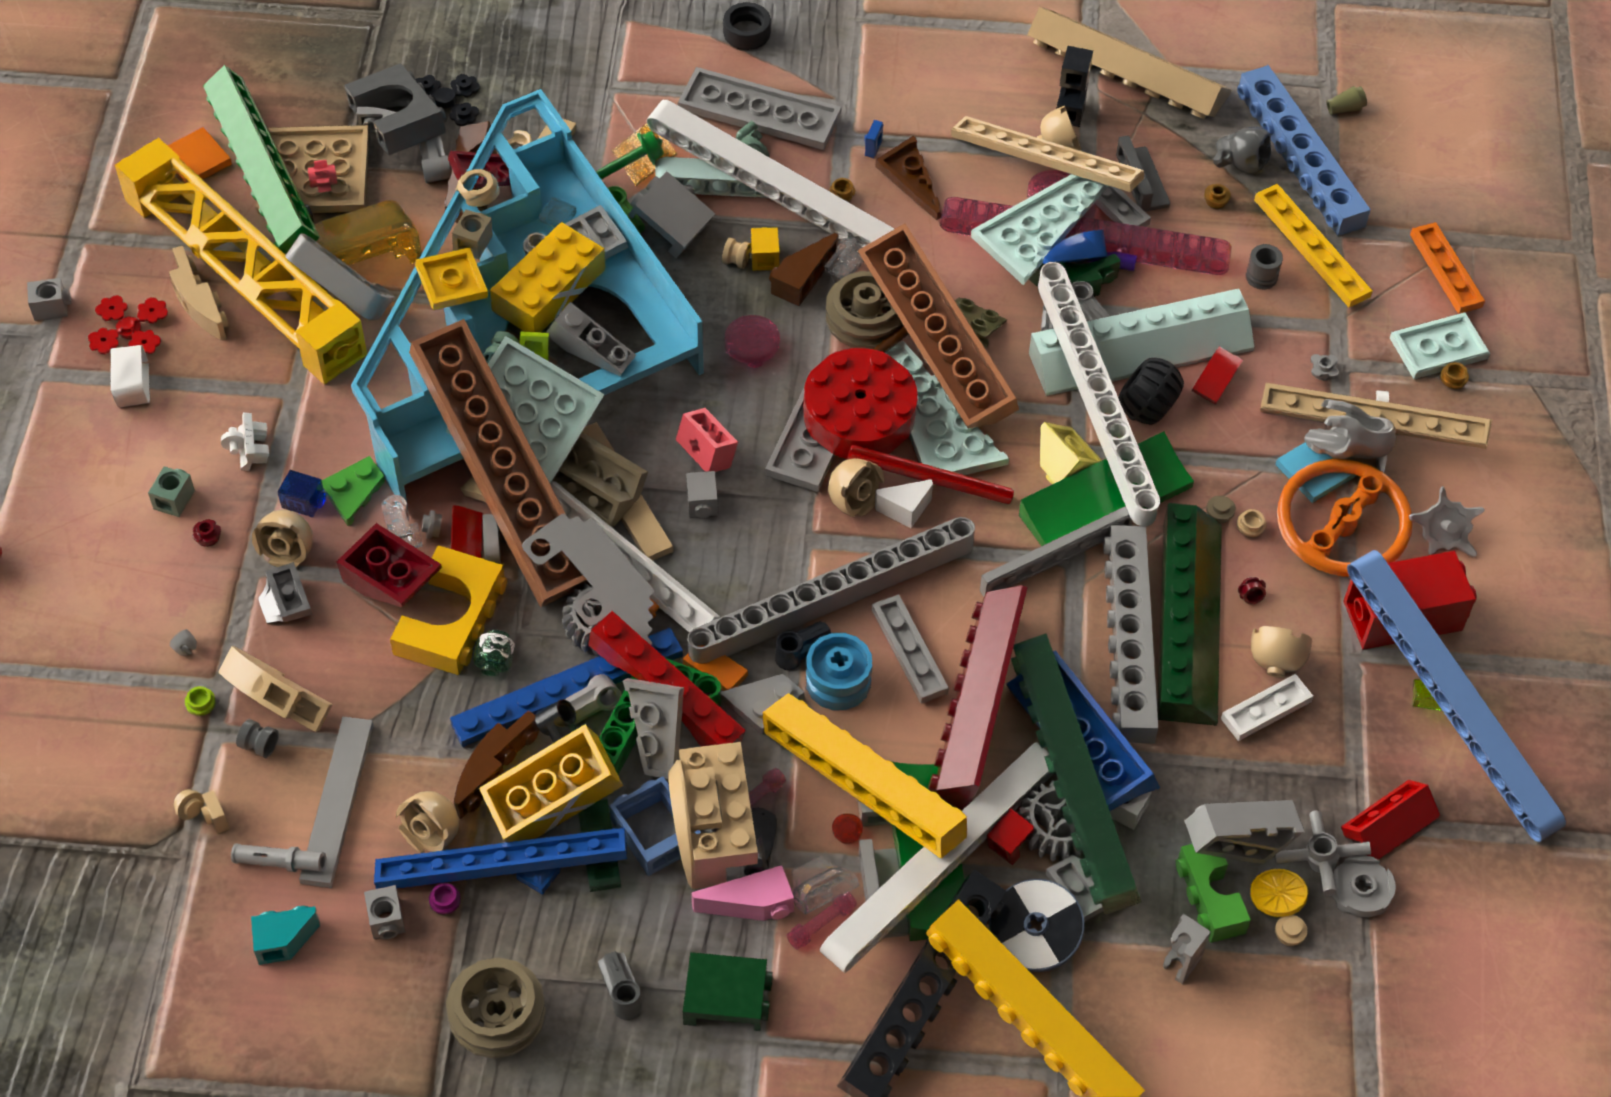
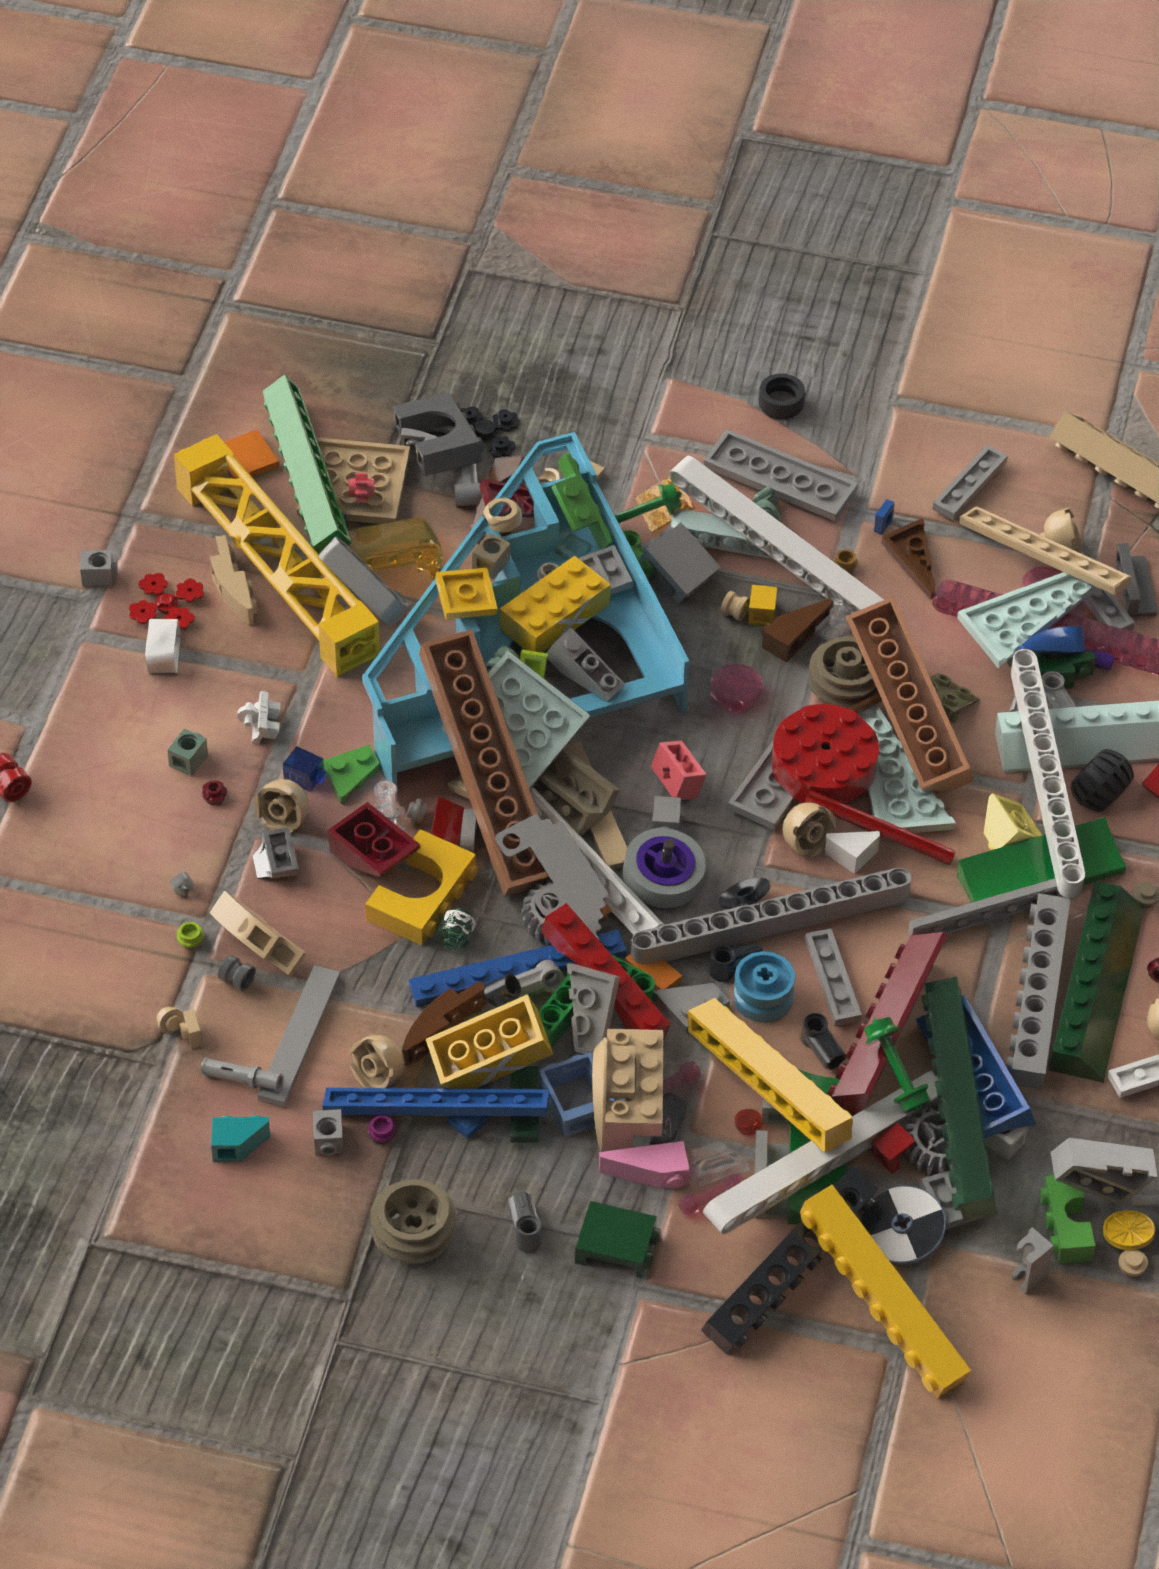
camera: 10 degrees right, 5 degrees down
black arch [1056,46,1094,127] -> none
none -> bright green bracket [551,452,613,550]
none -> wheel [623,828,706,908]
none -> black dish [719,877,771,909]
none -> black piece [801,1013,846,1070]
none -> green piece [864,1017,930,1113]
none -> light grey plate [932,445,1008,520]

